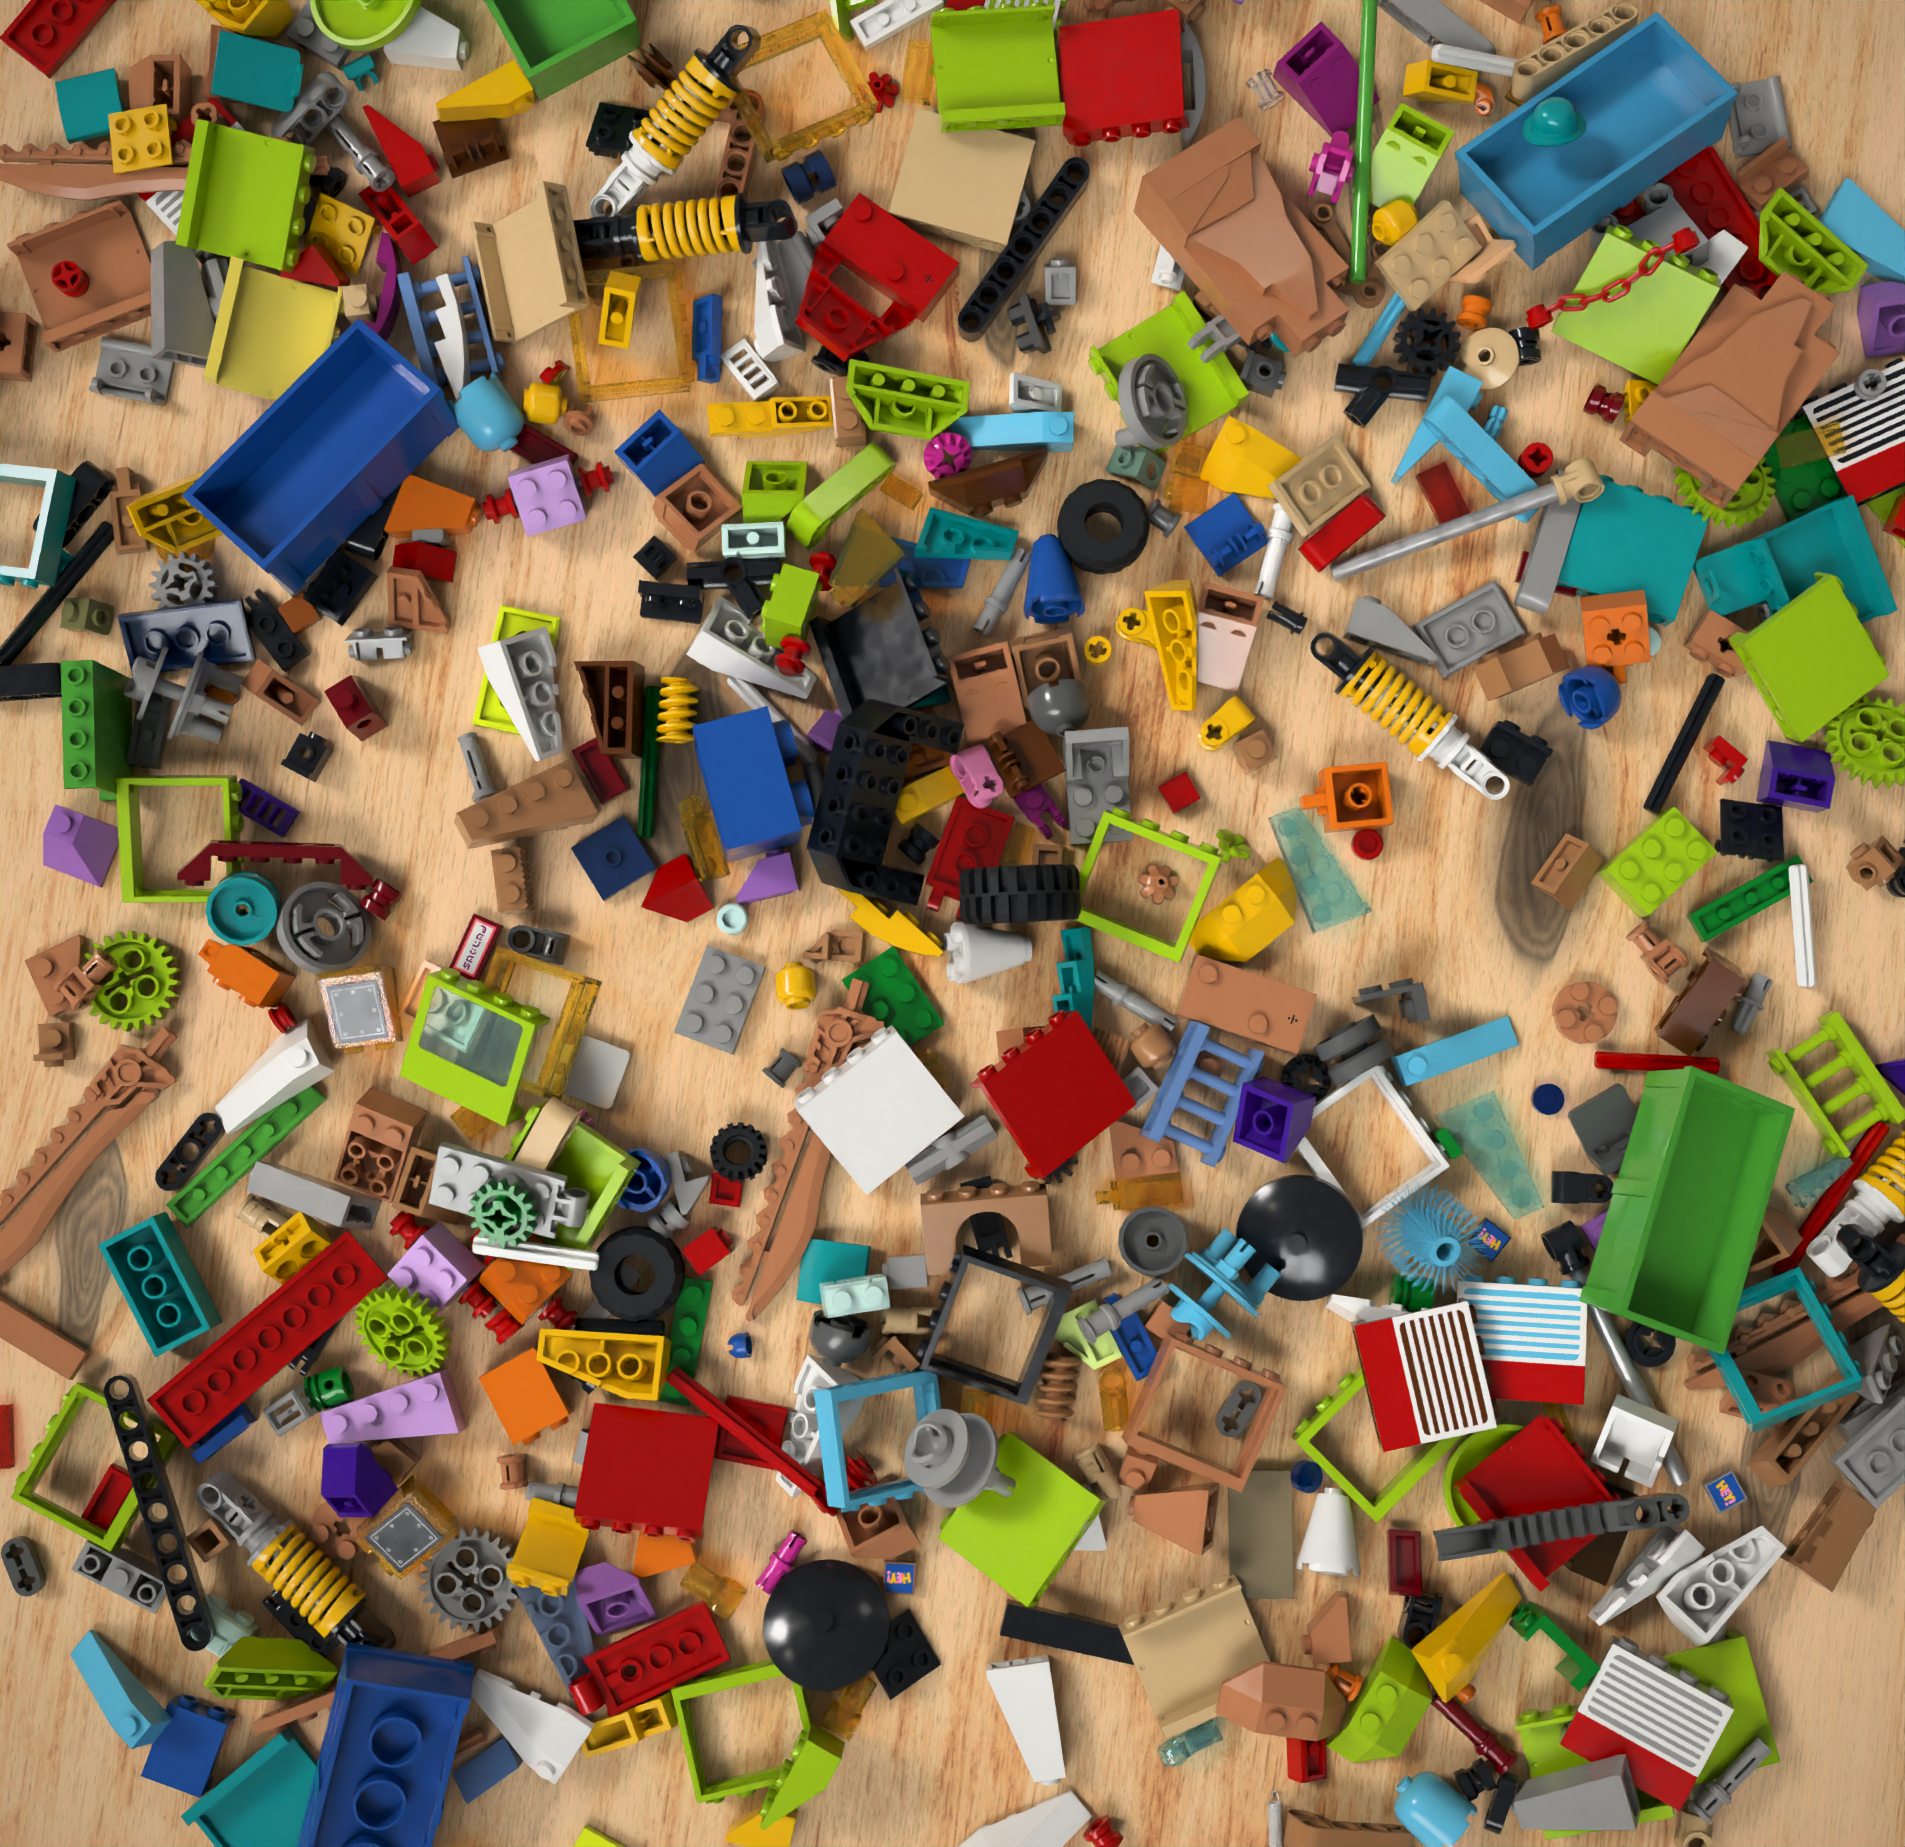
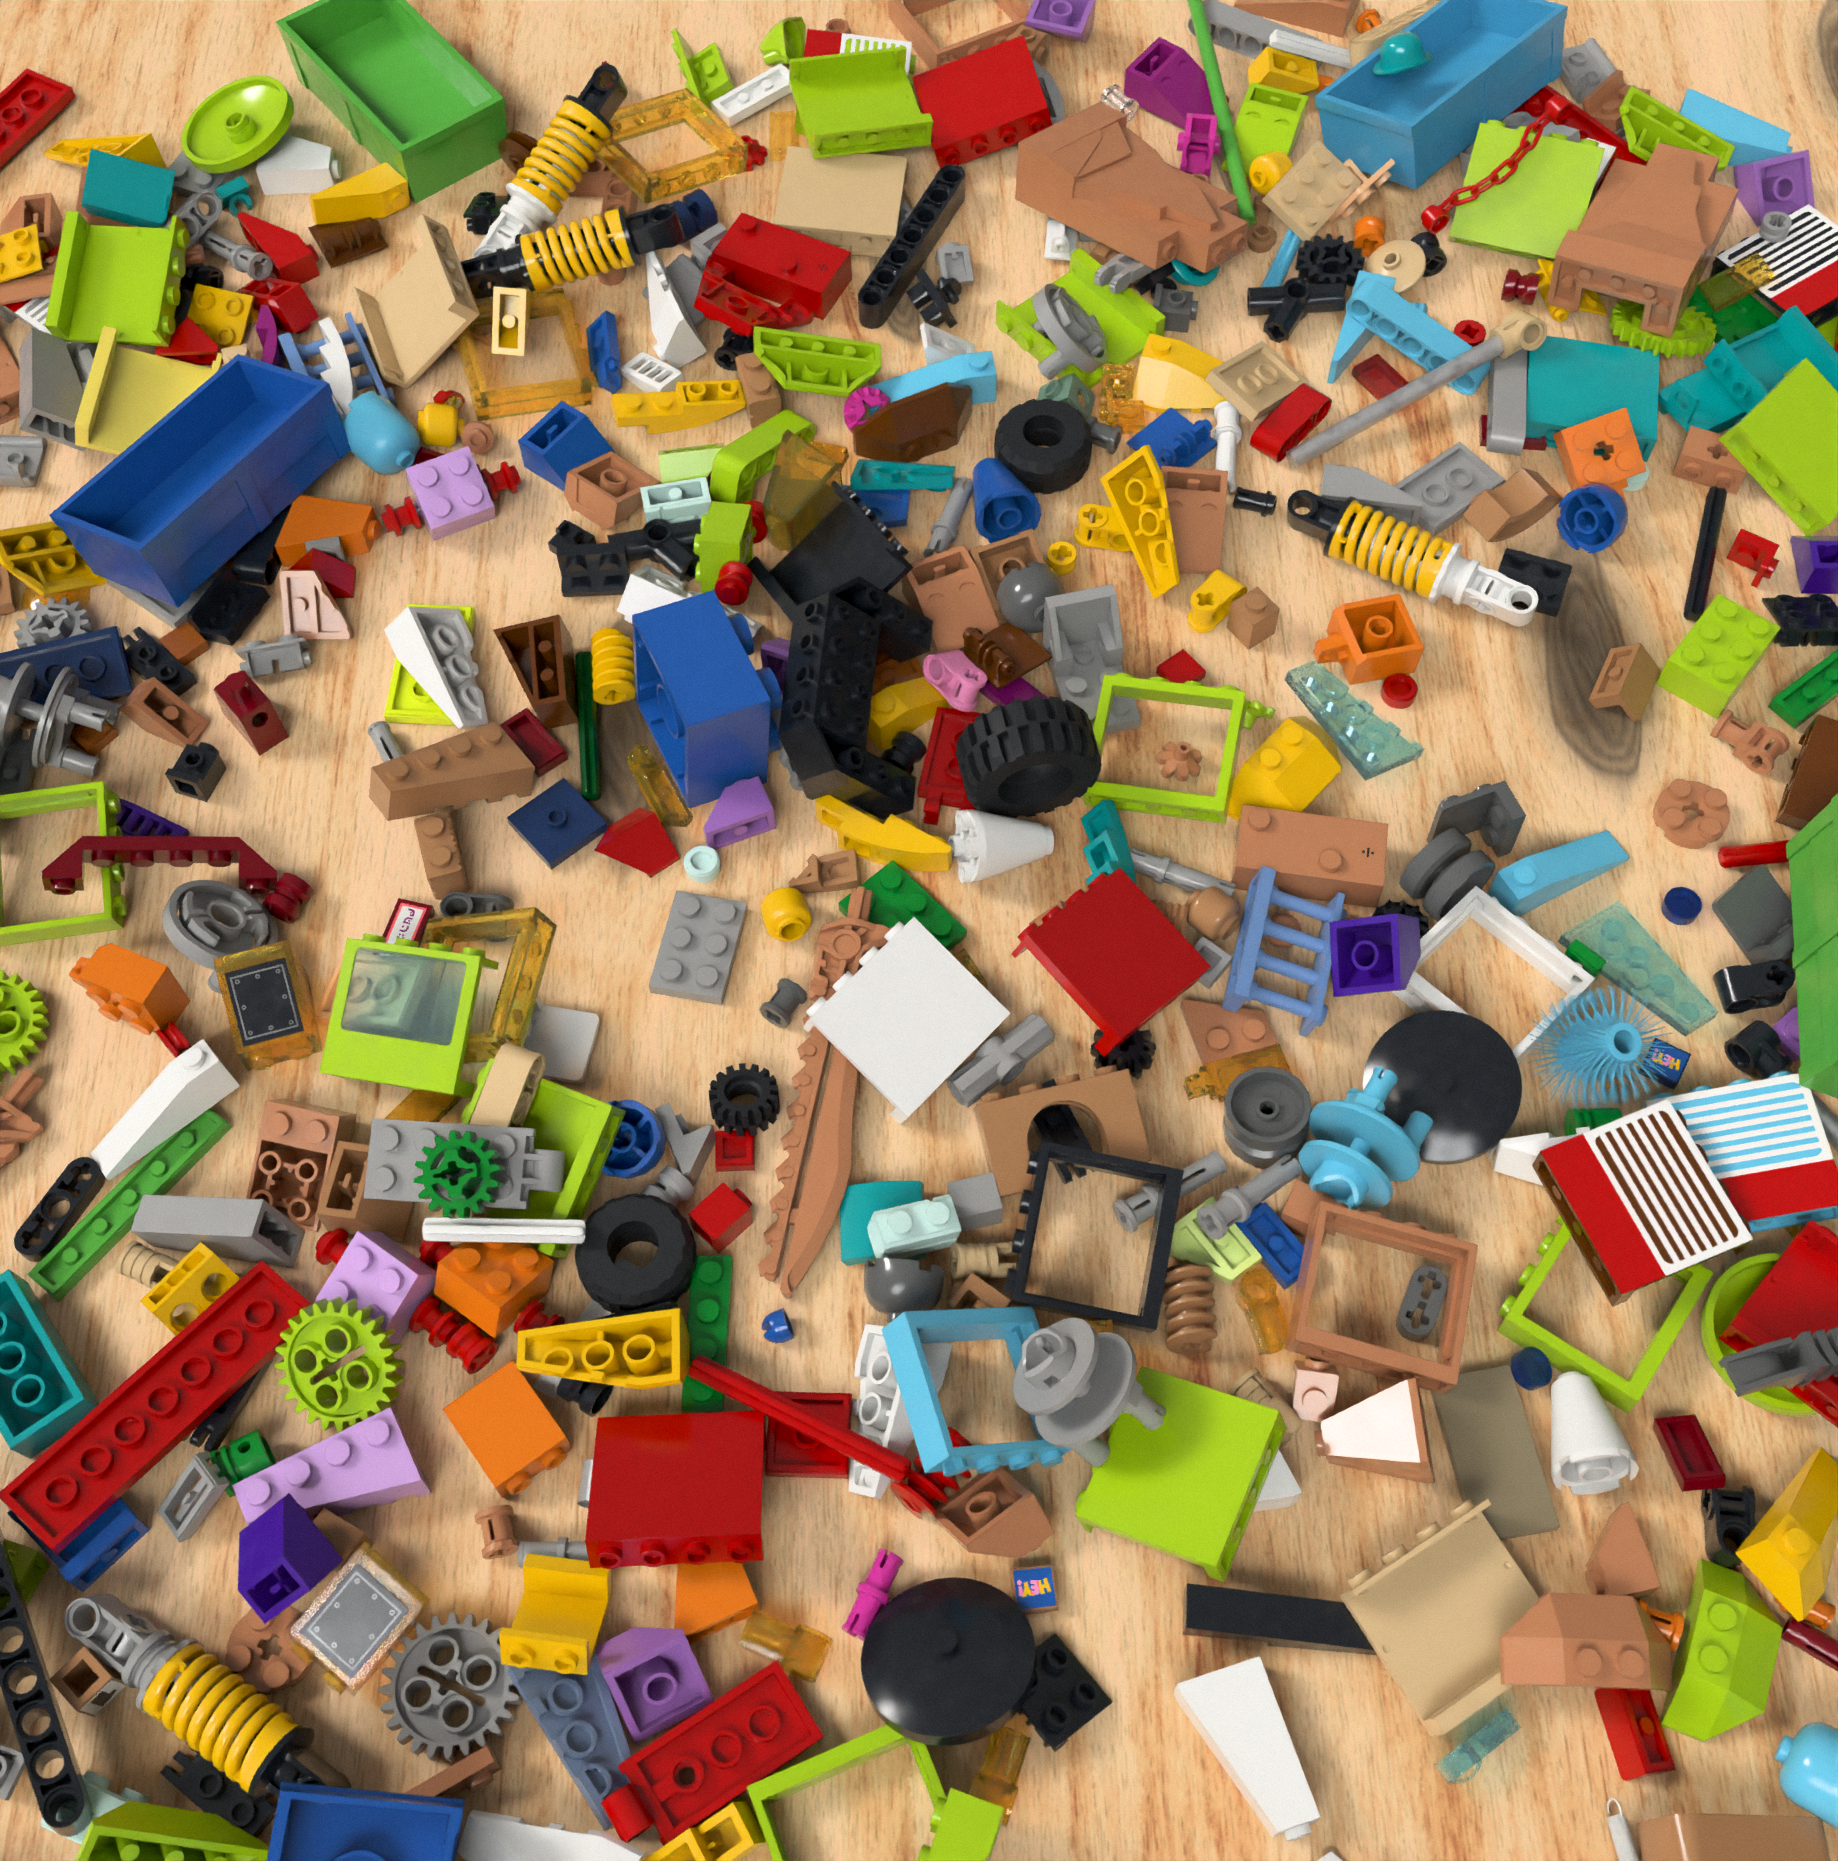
camera: 15 degrees left, 25 degrees down
teal wheel [205,870,282,946] -> none

